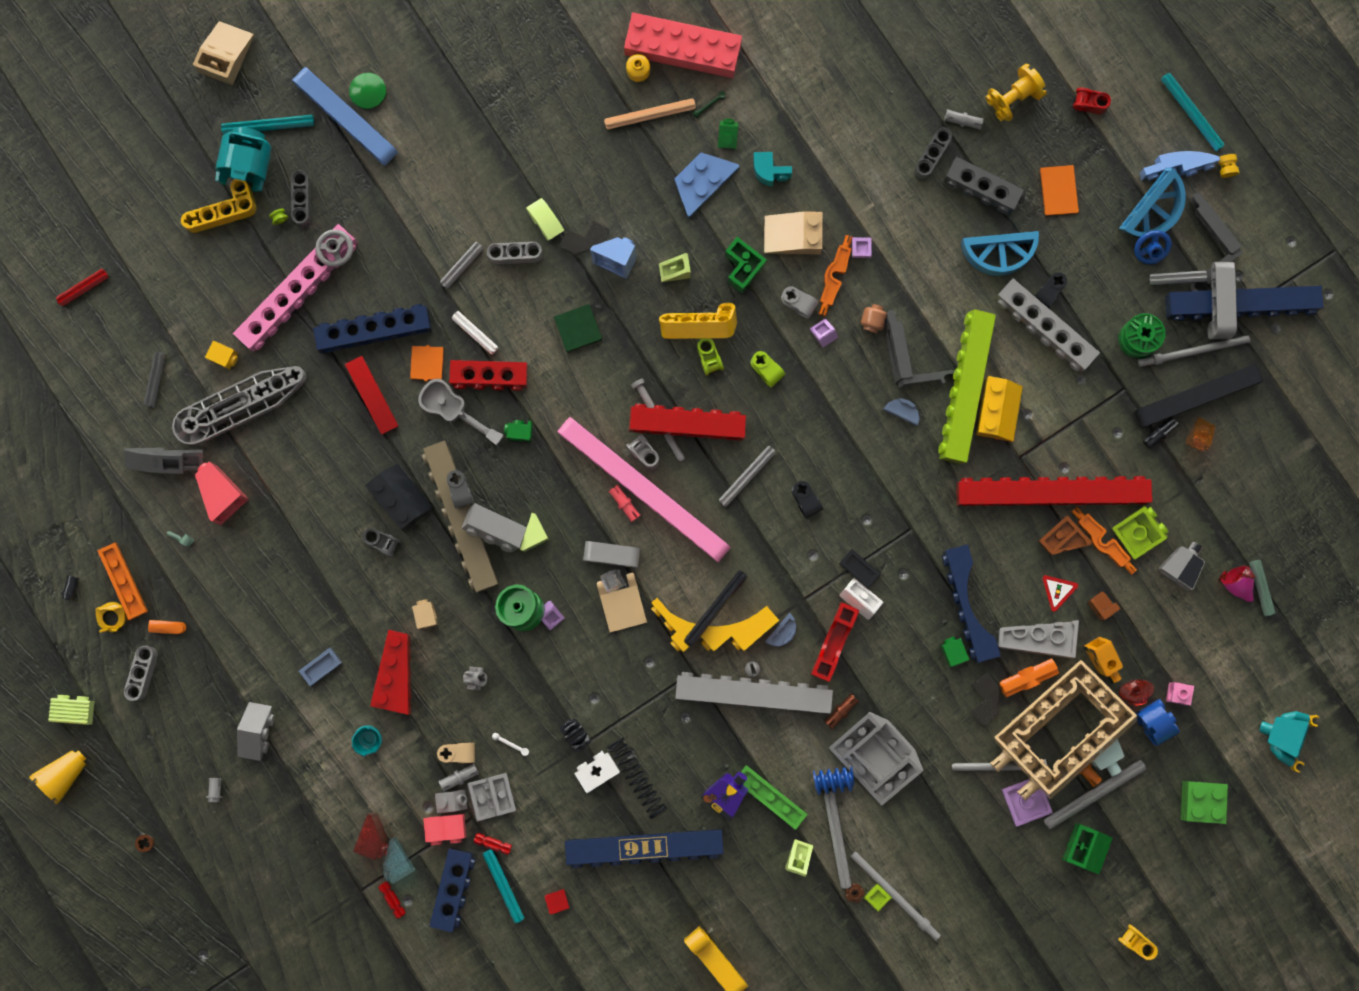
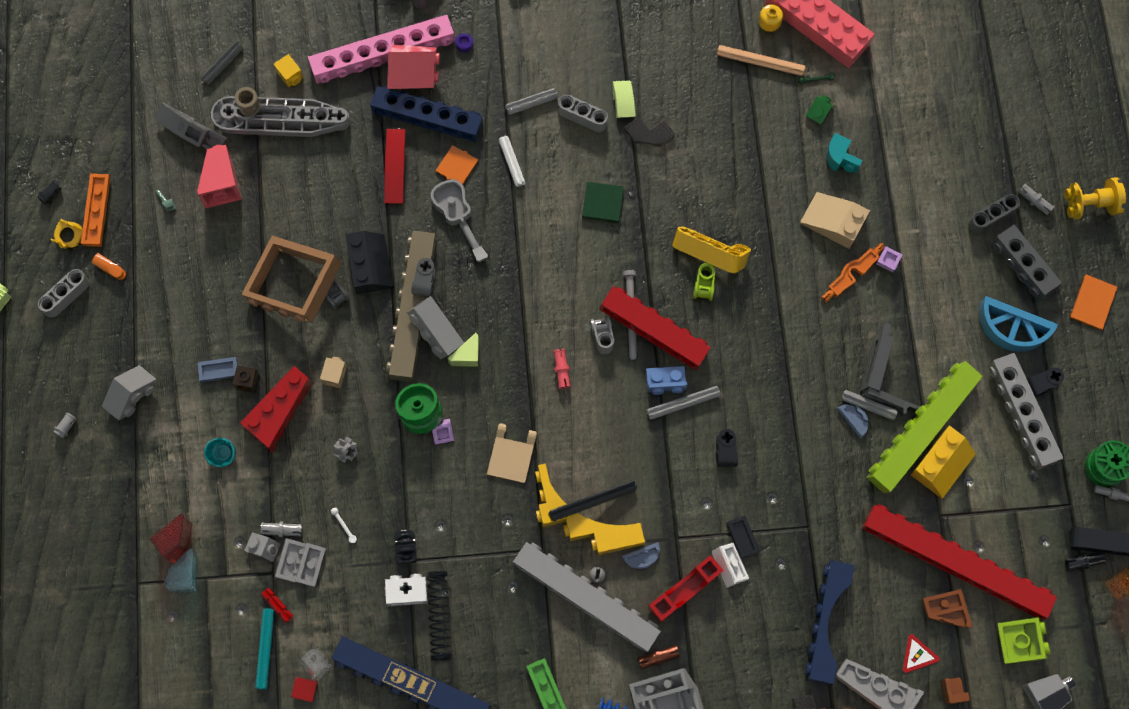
camera: 25 degrees right, 10 degrees down
light grey piece [315,230,353,267] -> none
red axle [378,881,406,919] -> none
coral brick [423,814,466,845] -> none
dark blue brick [429,848,476,932] -> none
tan piece [437,743,475,763] -> none
red brick [449,360,528,391] -> none
green brick [504,420,533,443] -> none
bright pink beam [557,417,731,563] -> none
light grey beam [583,541,641,568] -> none
light blue slope [590,237,636,279] -> none
clear slope [600,569,626,593] -> none
yellowish green slope [659,253,691,282] -> none
medium blue wing [674,153,740,218] -> none
dark purple torso [701,772,748,821] -> none
green brick [725,237,767,294] -> none
lime piece [750,351,786,388] -> none
light grey piece [781,286,819,319] -> none
lavender slope [810,319,838,347] -> none
nougat head [860,304,887,333] -> none
green brick [940,636,969,667] -> none
orange piece [1071,507,1137,575] -> none
none -> dark brown brick [233,366,260,393]
none -> dark tan piece [235,87,261,117]
none -> medium nougat window [241,236,342,323]
none -> clear piece [298,647,333,681]
none -> coral slope [387,45,440,89]
none -> dark purple tile [455,33,473,52]
none -> medium blue bracket [646,366,687,395]
none -> light grey axle [842,390,897,420]

